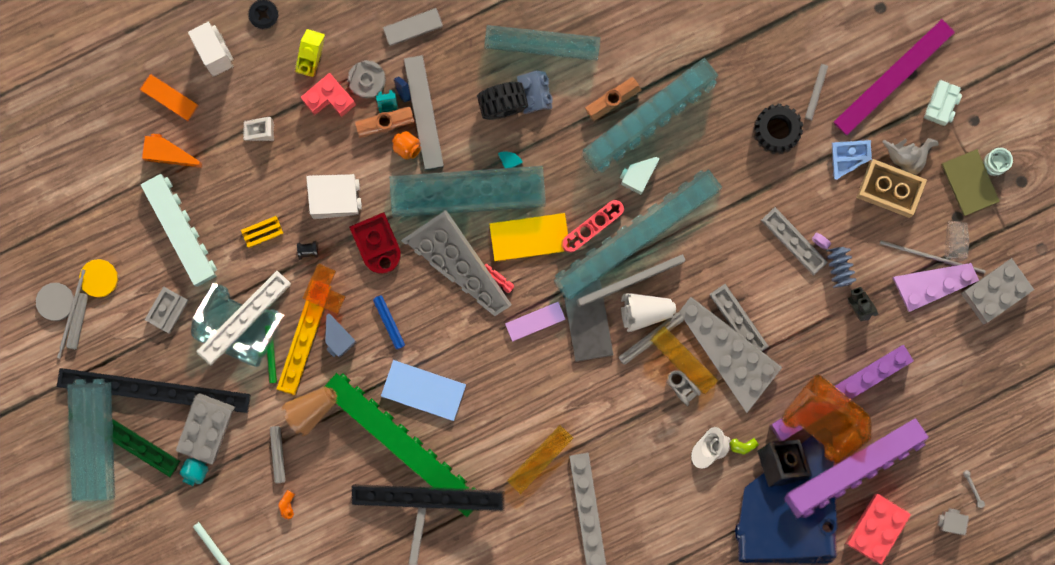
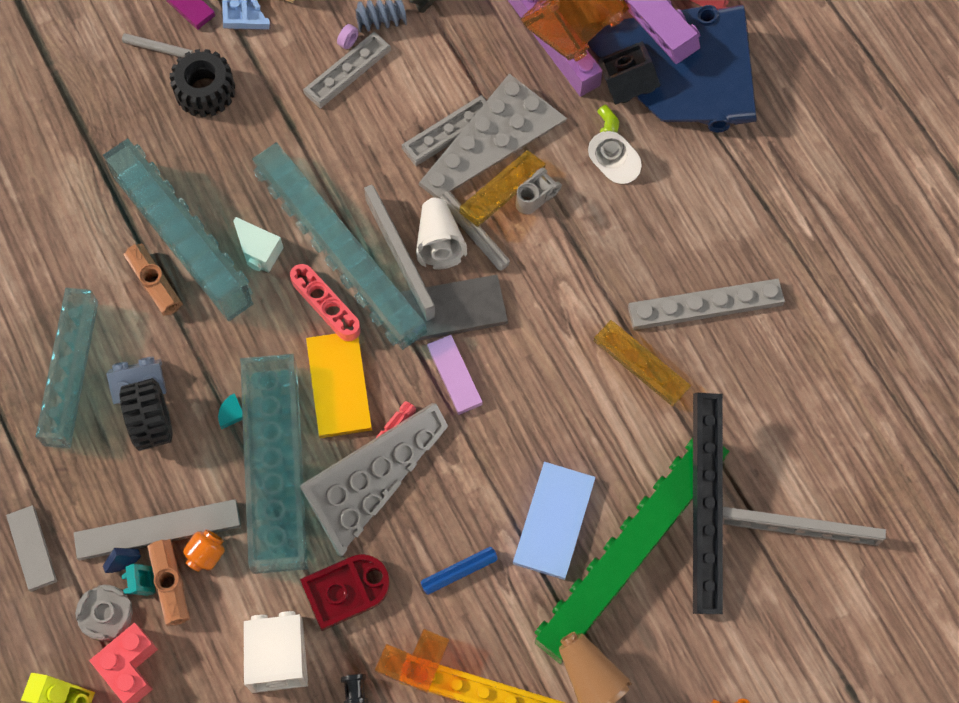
camera: 90 degrees left, 15 degrees down
sand blue slope [325,313,357,358] -> none

